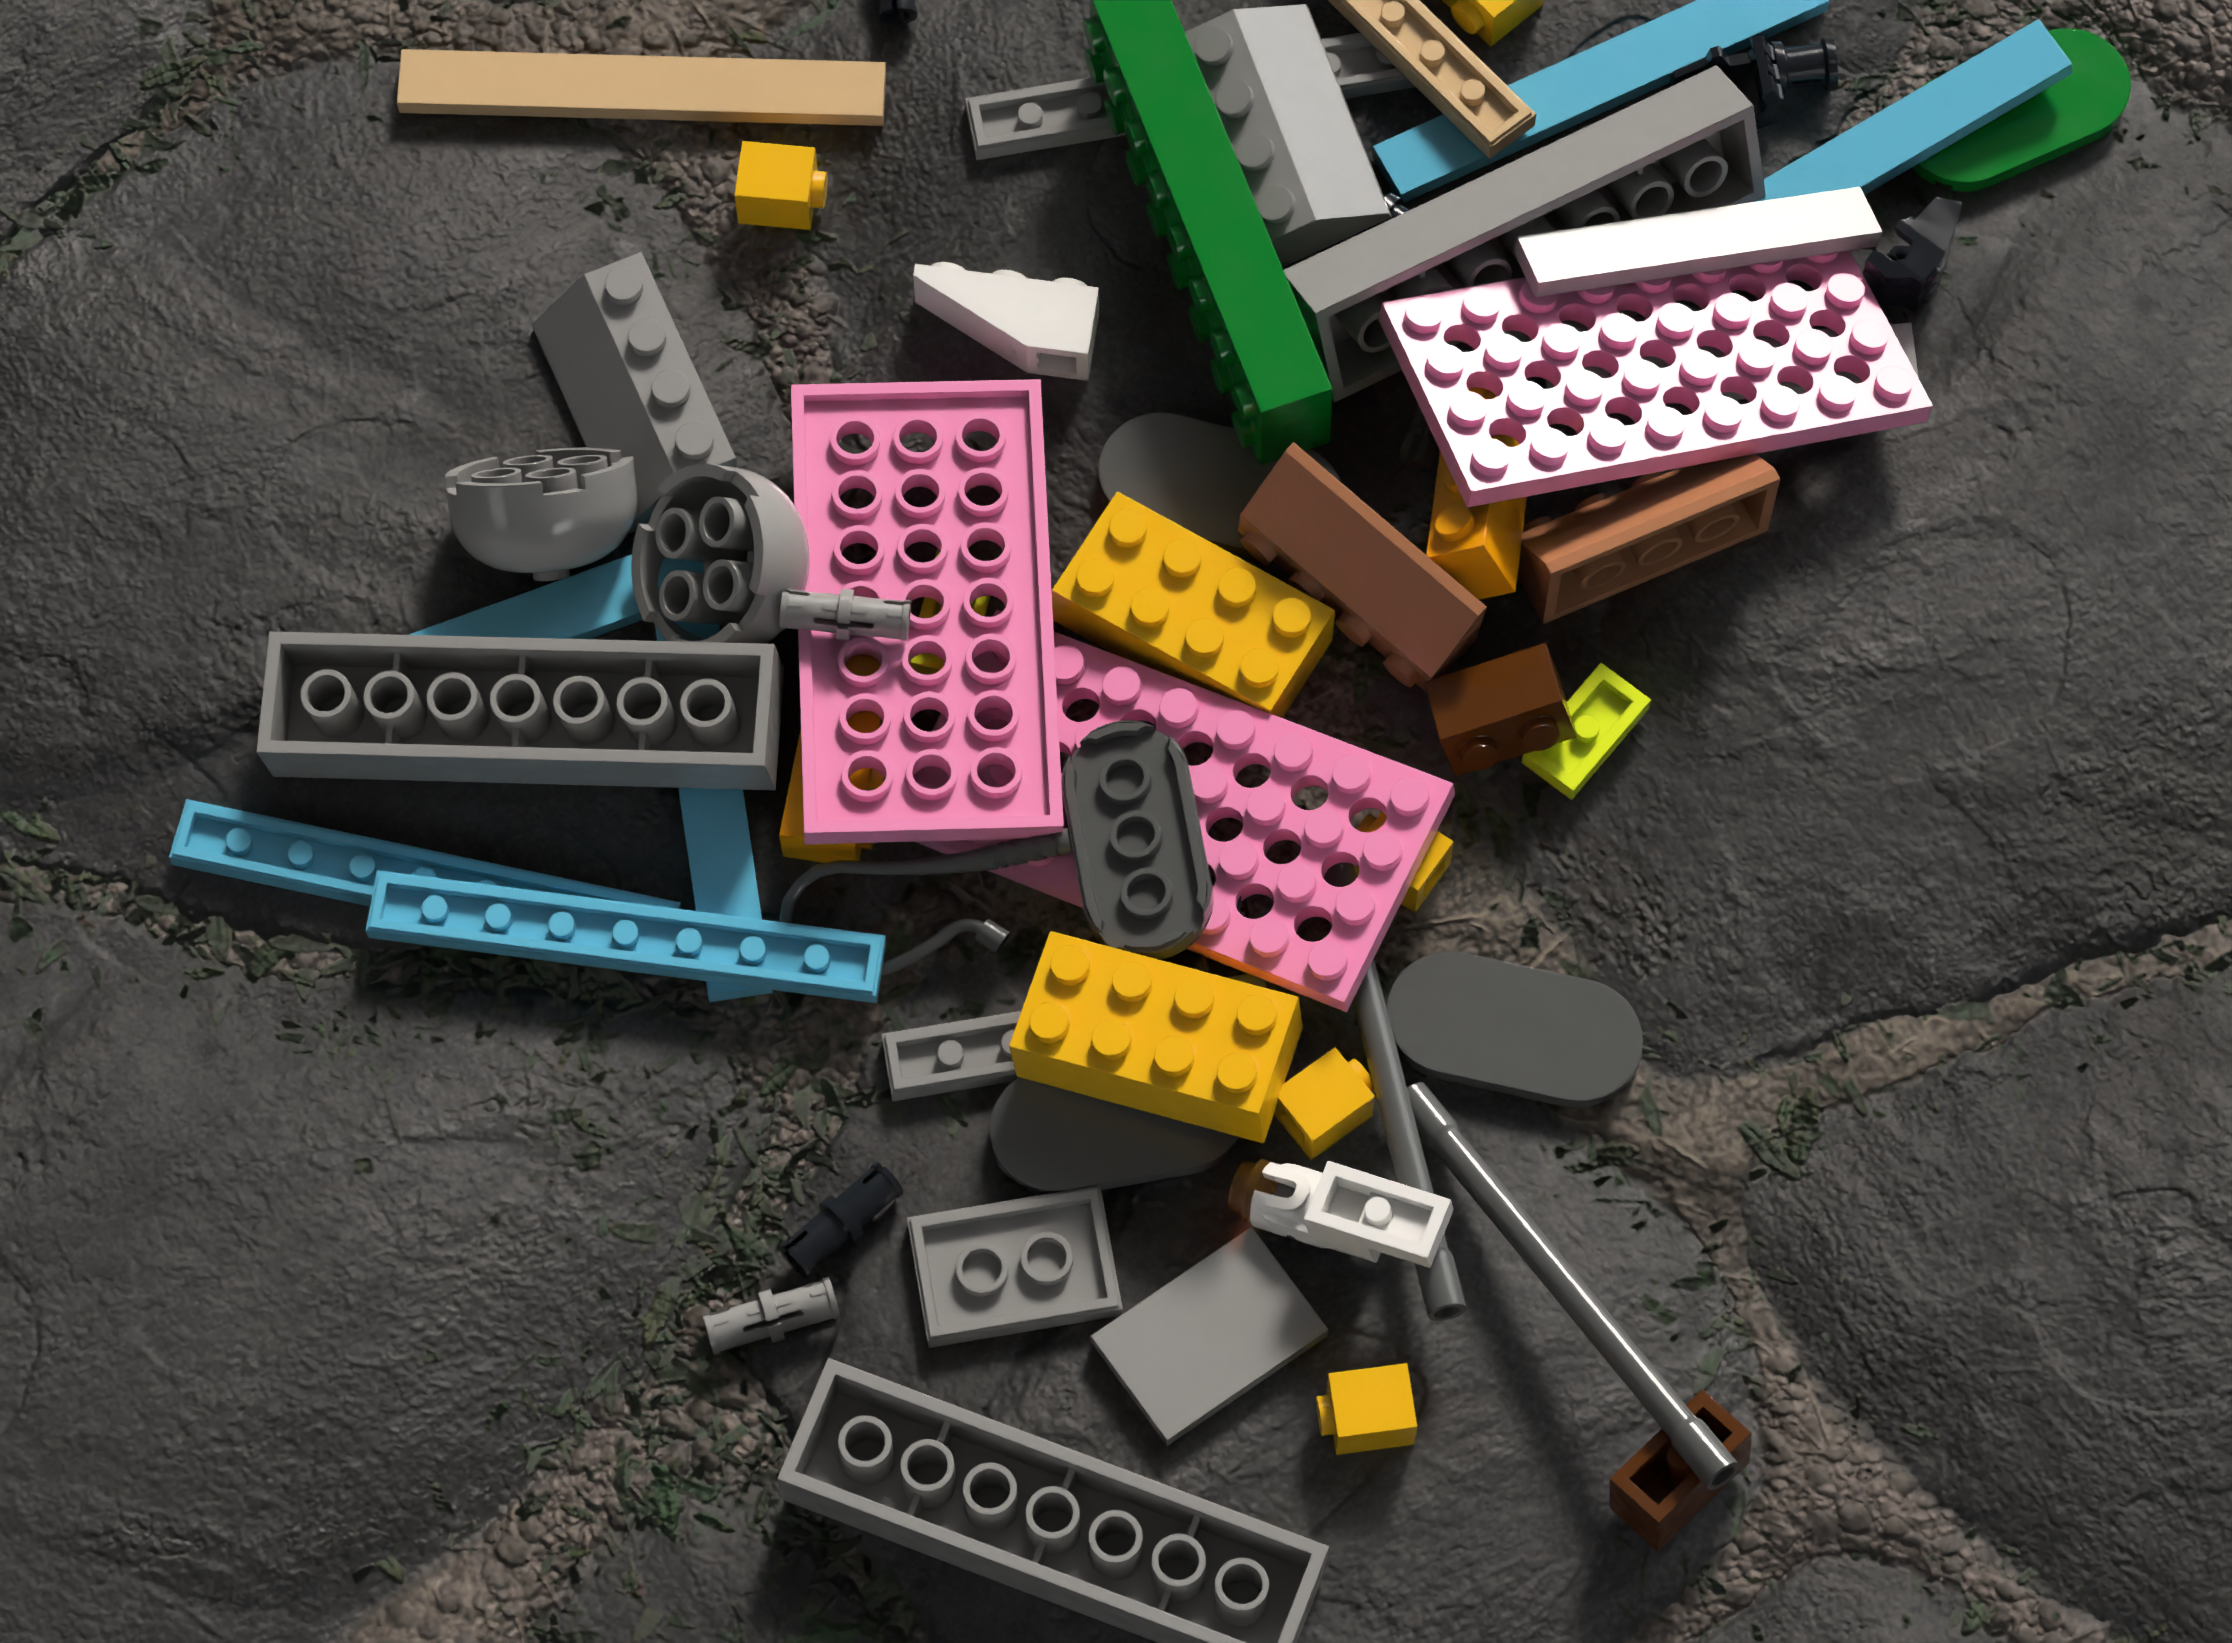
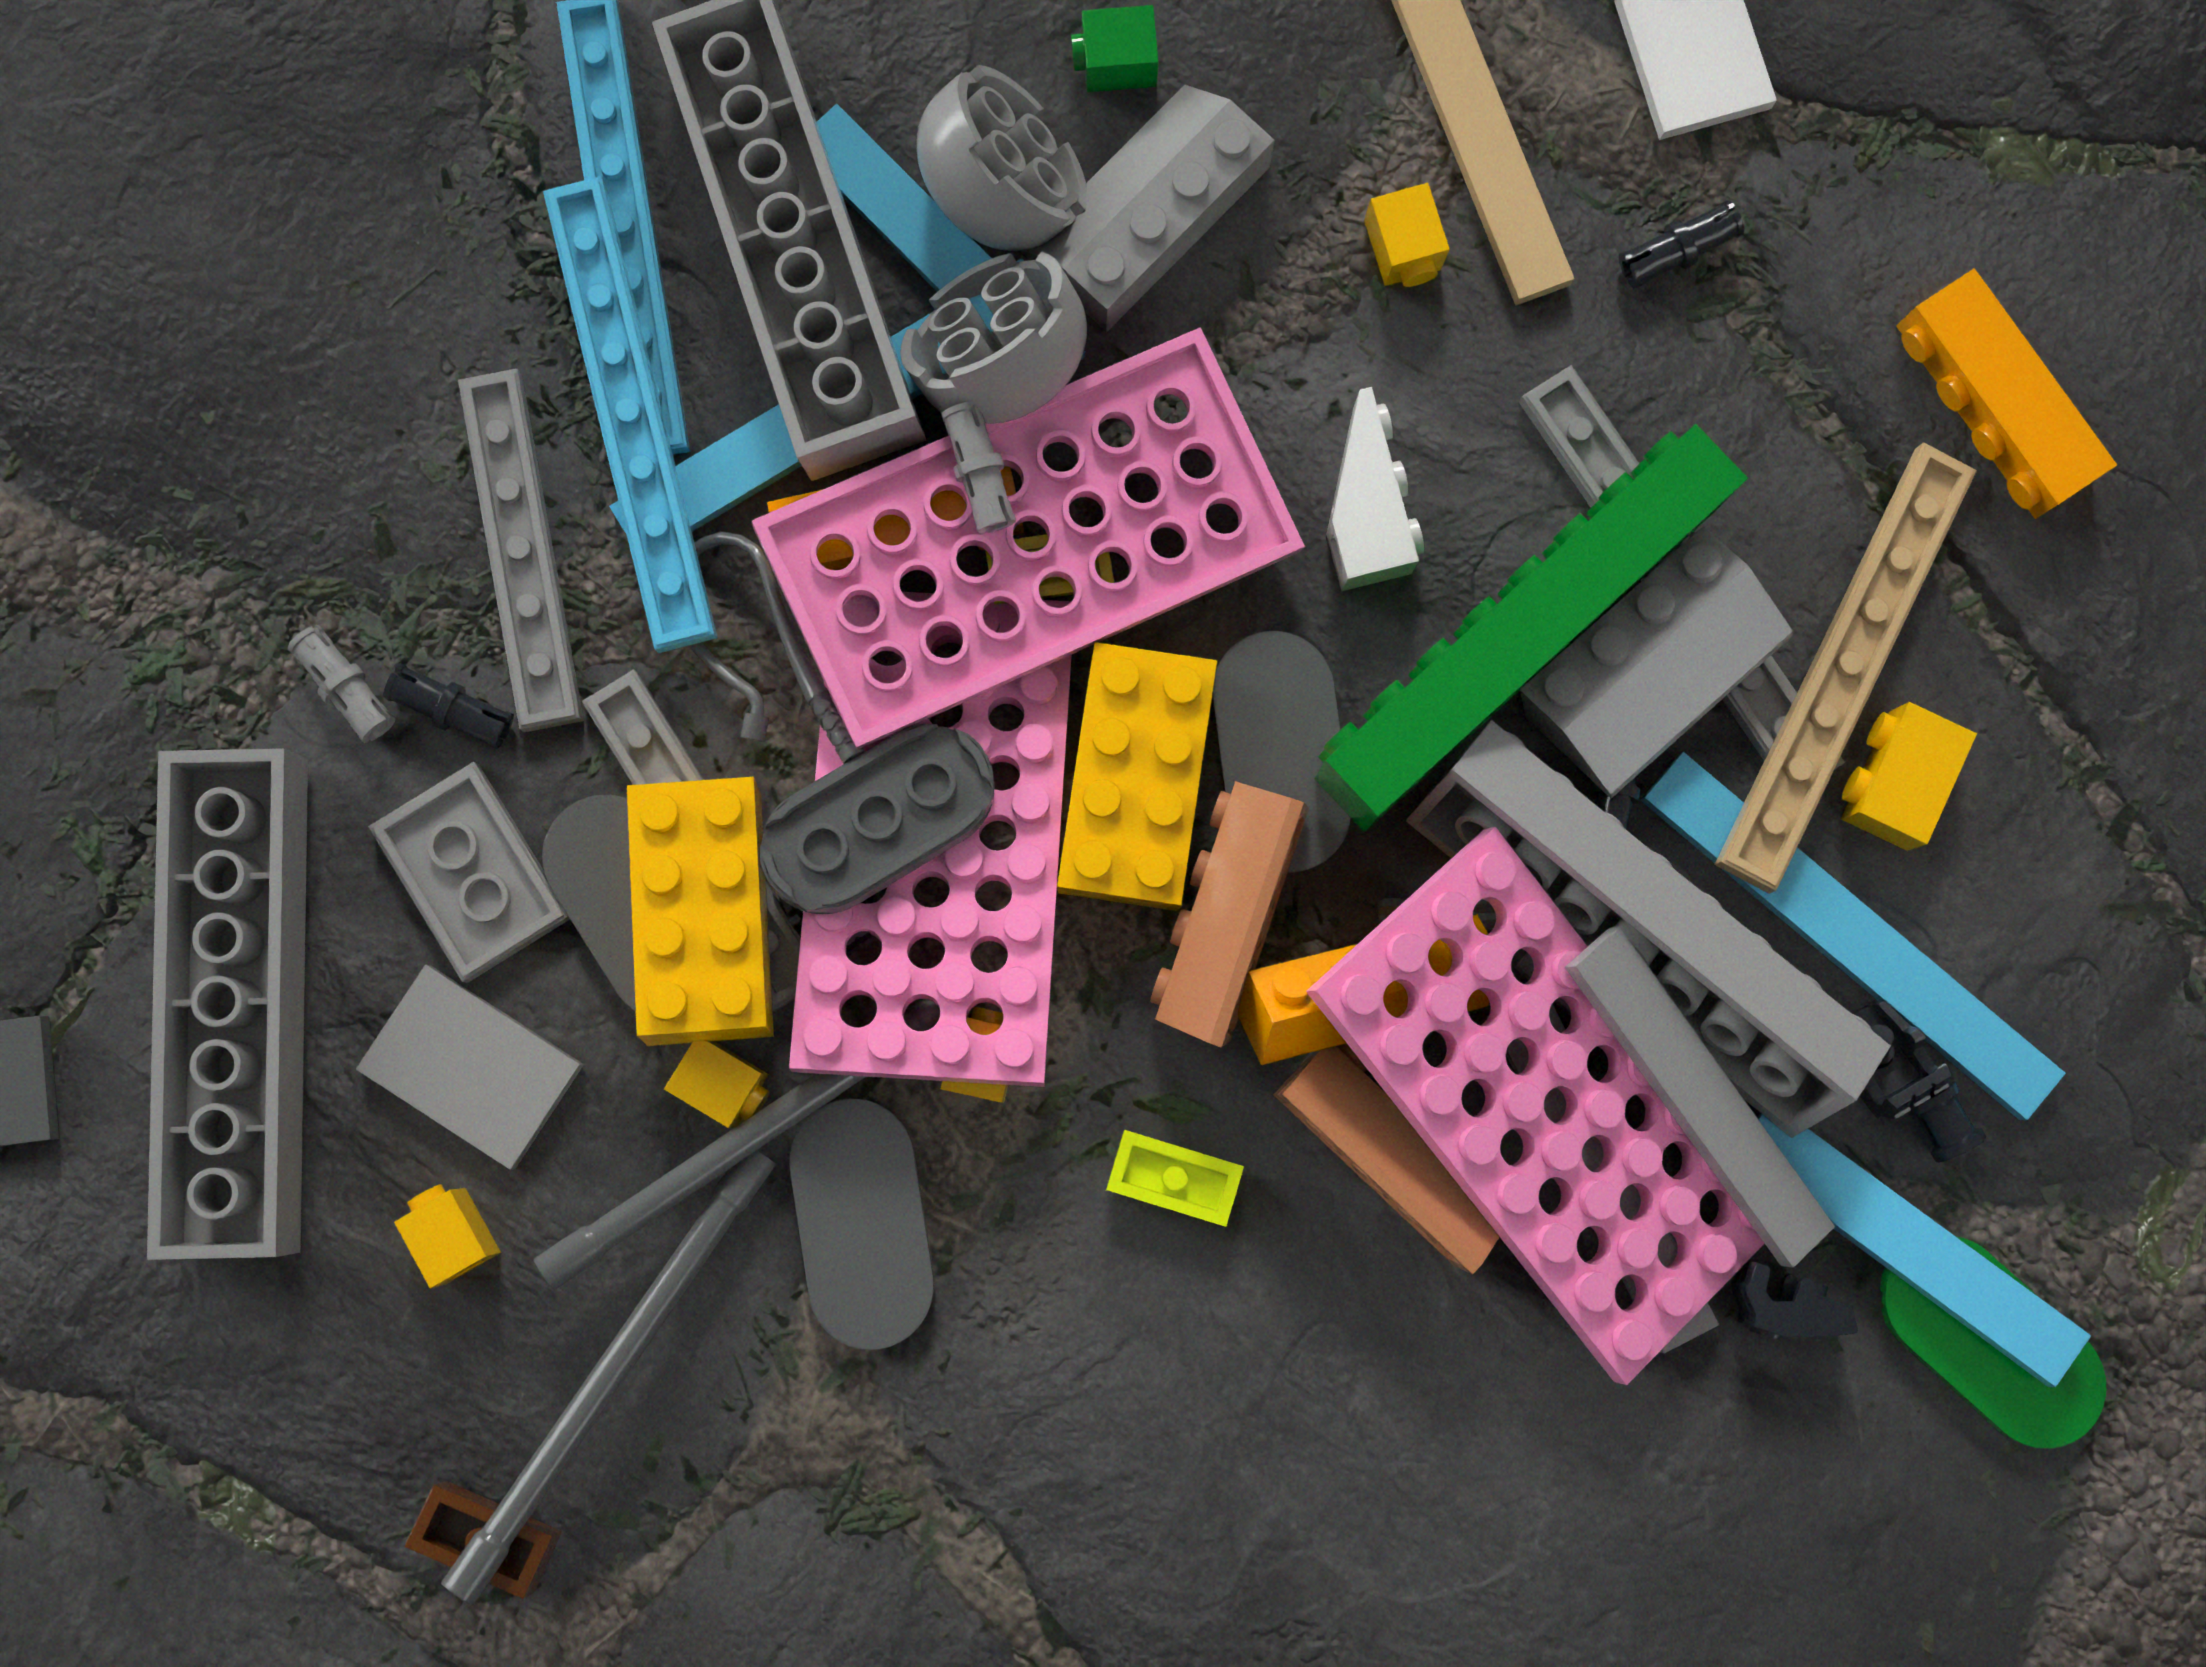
camera: 65 degrees right, 15 degrees up
white plate [1228,1159,1454,1268] -> none
reddish brown brick [1425,643,1577,776] -> none
none -> light grey tile [458,369,584,733]
none -> green brick [1071,5,1159,92]

